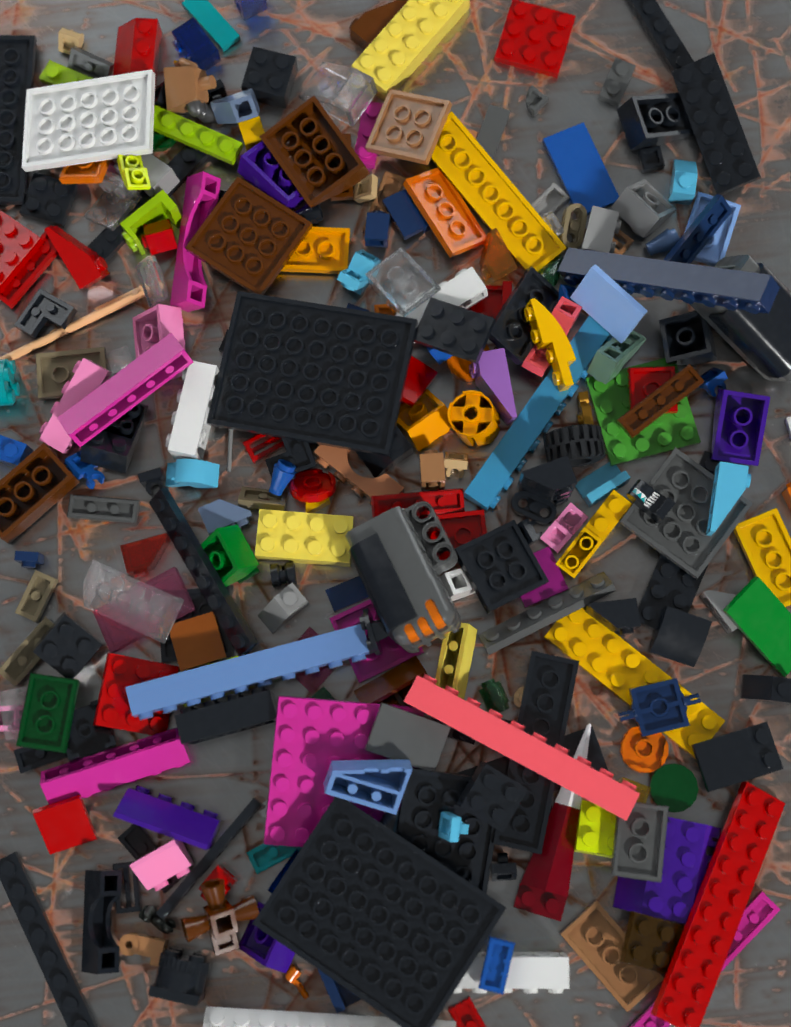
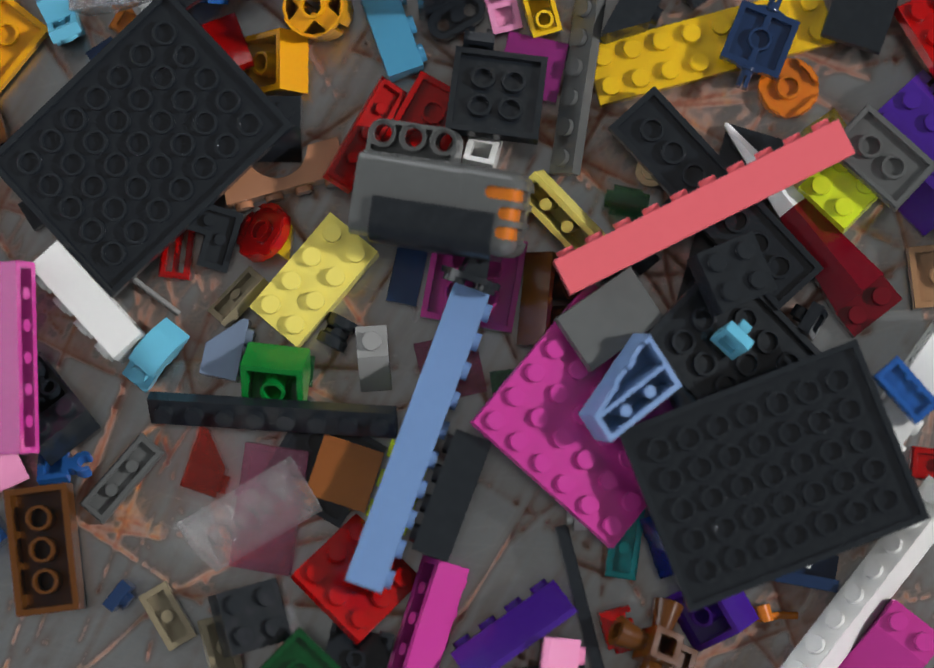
camera: 60 degrees left, 5 degrees up
black tile [138,467,166,496] -> none
blue cone [269,459,296,496] -> none
medium nougat brick [419,450,445,491] -> none
tan tile [444,452,468,478] -> none
dark green tile [649,763,699,813] -> none

